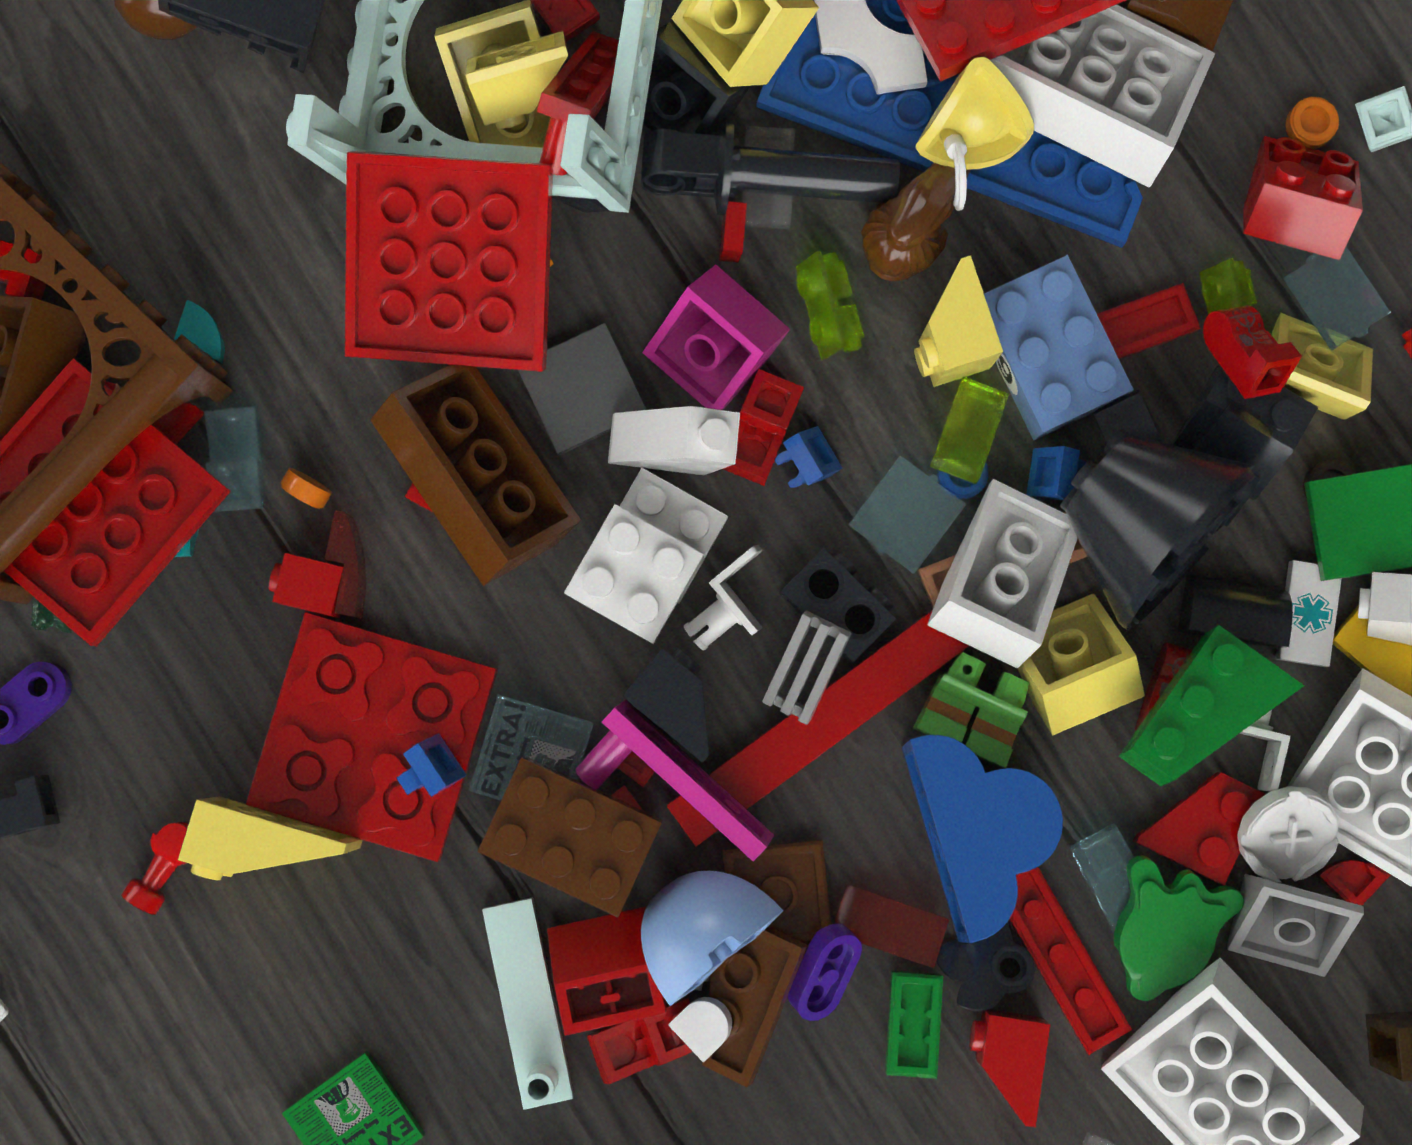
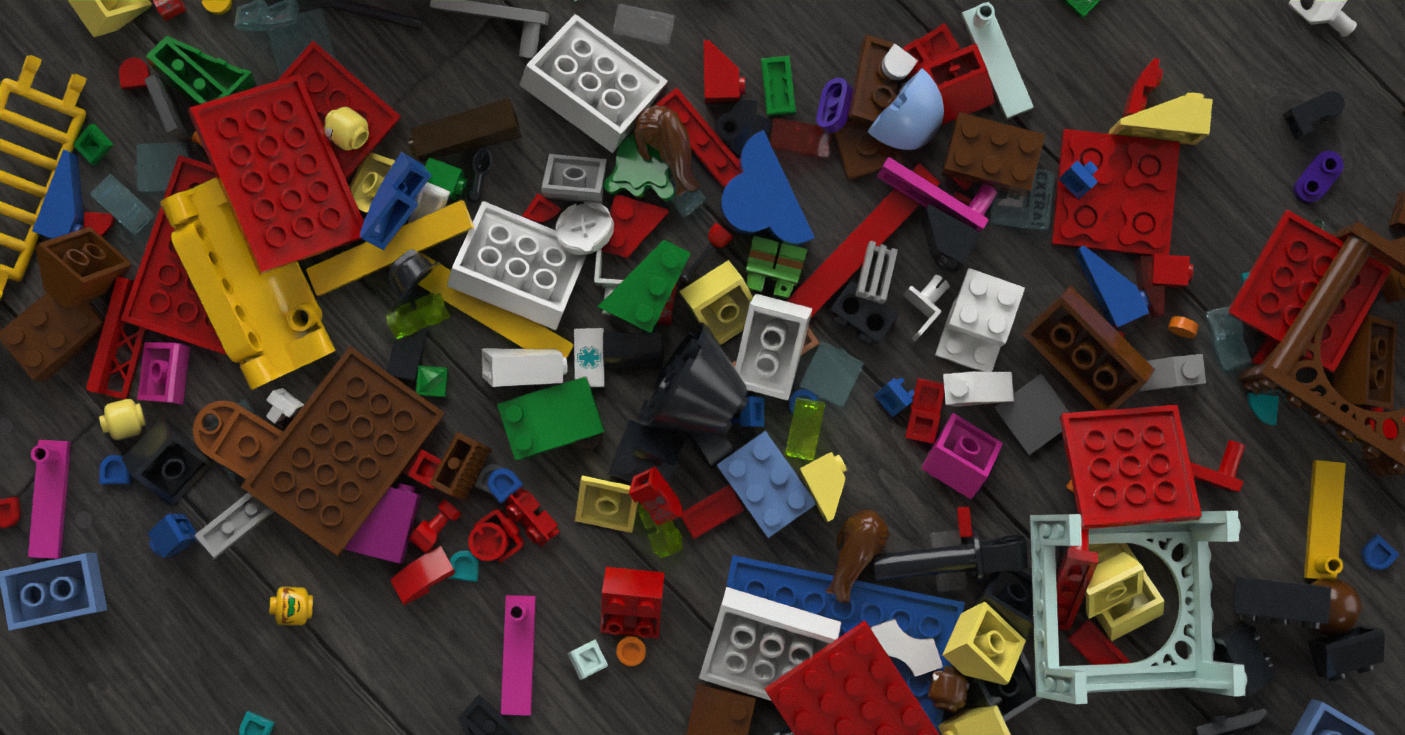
camera: 175 degrees right, 0 degrees up
red leg [121,821,189,915] -> none
clear neon green hinge [796,251,865,360] -> none
light yellow hat [915,57,1034,211] -> none
clear light blue piece [1283,247,1391,351] -> none
none -> reddish brown hair [634,105,700,196]
none -> hinge [679,223,734,285]
none -> blue slope [1074,246,1150,329]
none -> red slope [1122,58,1163,118]
none -> light grey slope [1139,354,1206,391]
none -> red piece [1190,440,1246,493]
none -> yellow piece [1304,460,1346,579]
none -> blue tile [1361,534,1400,570]

